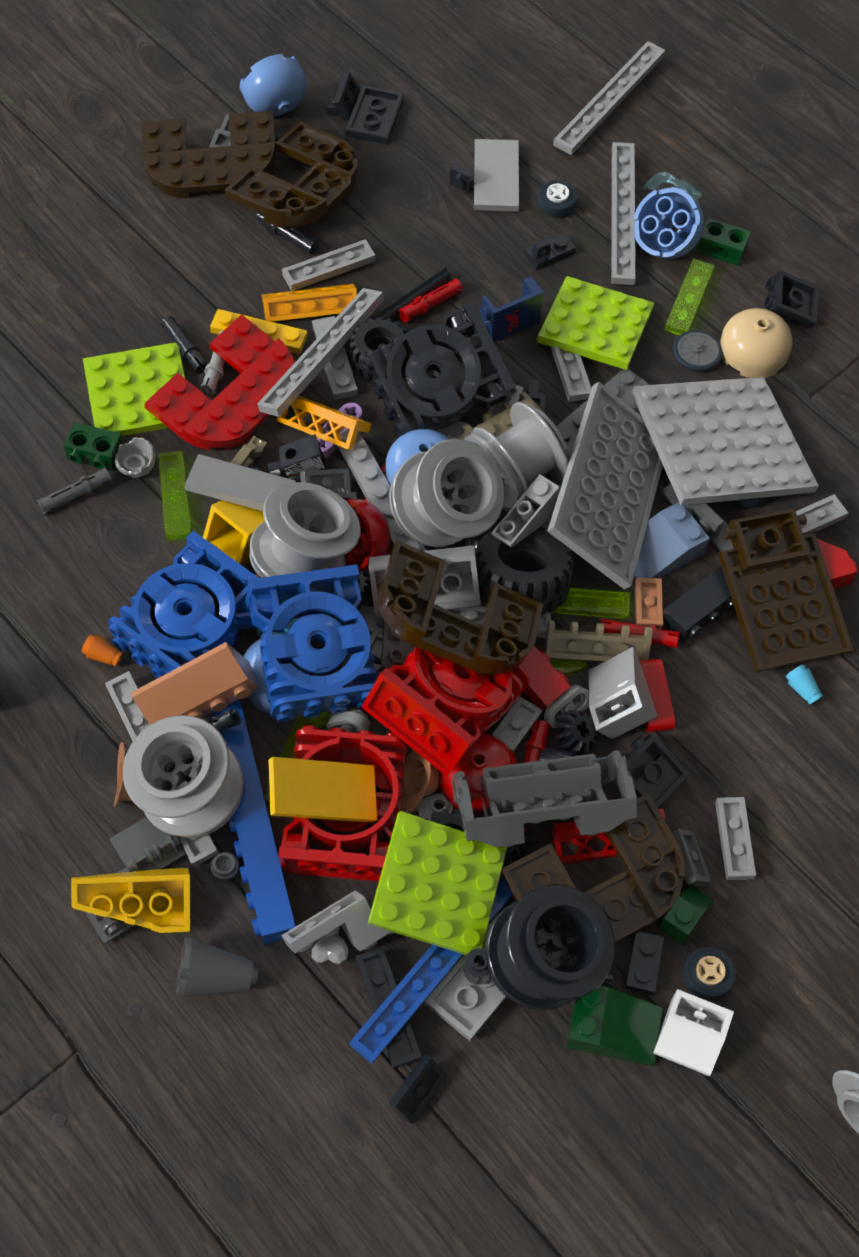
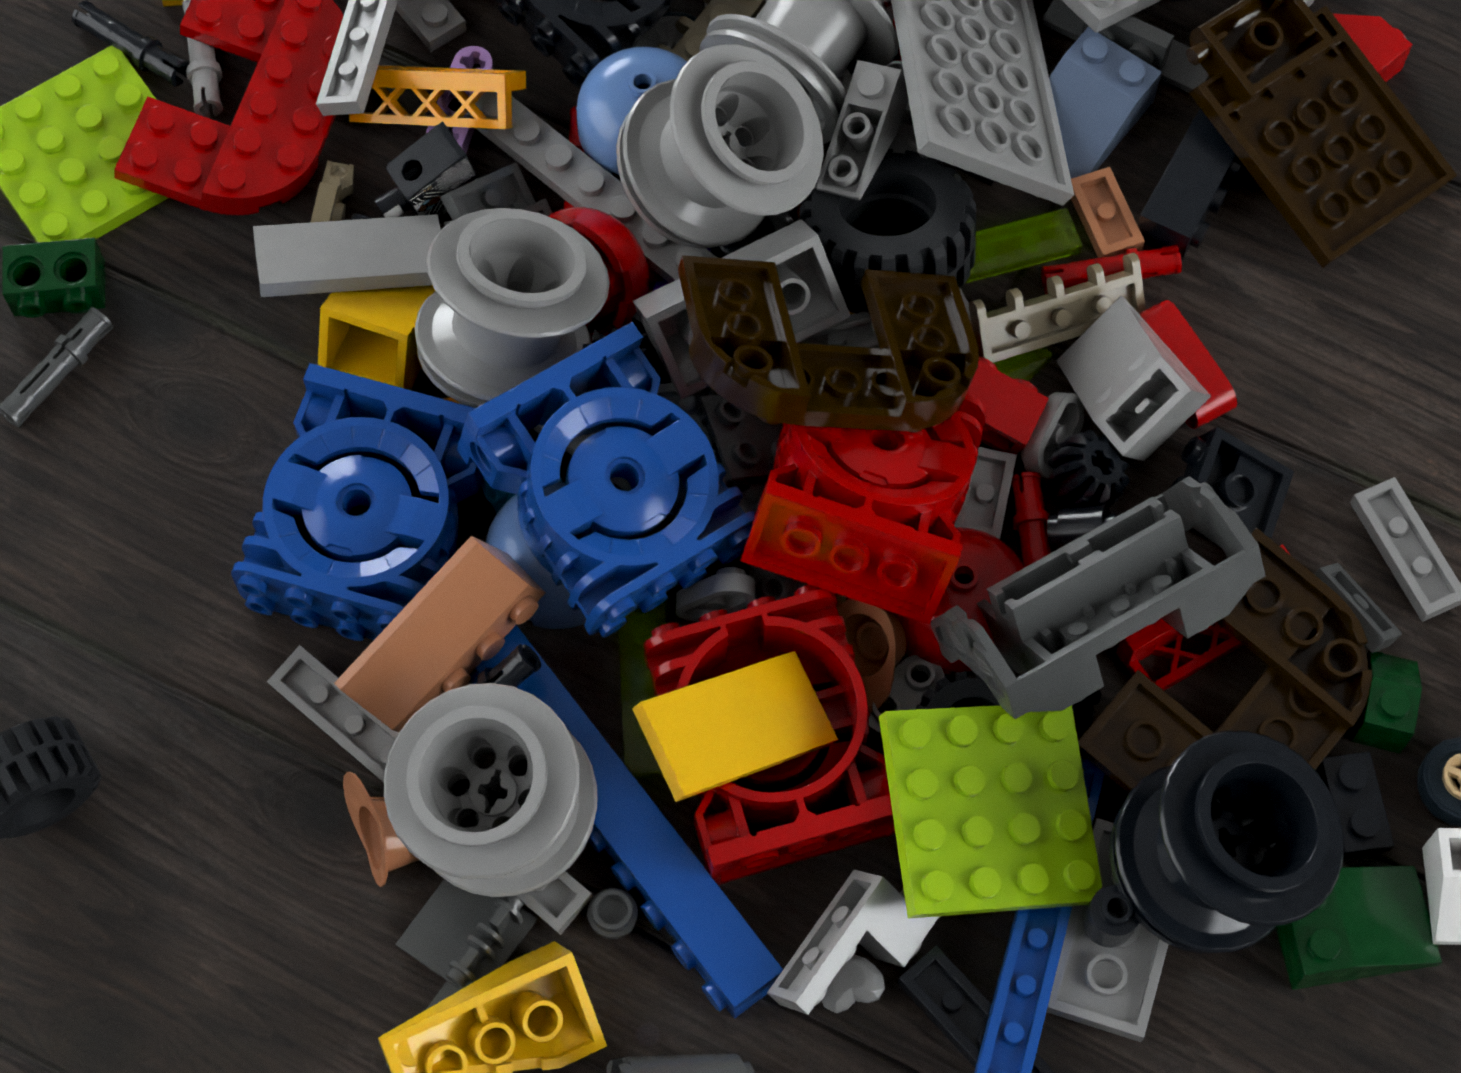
camera: 20 degrees left, 5 degrees up
orange cone [81,634,124,667] -> none
light grey hair [115,437,155,478] -> none
clear neon green tile [158,451,191,541] -> none
medium azure cone [786,664,823,705] -> none

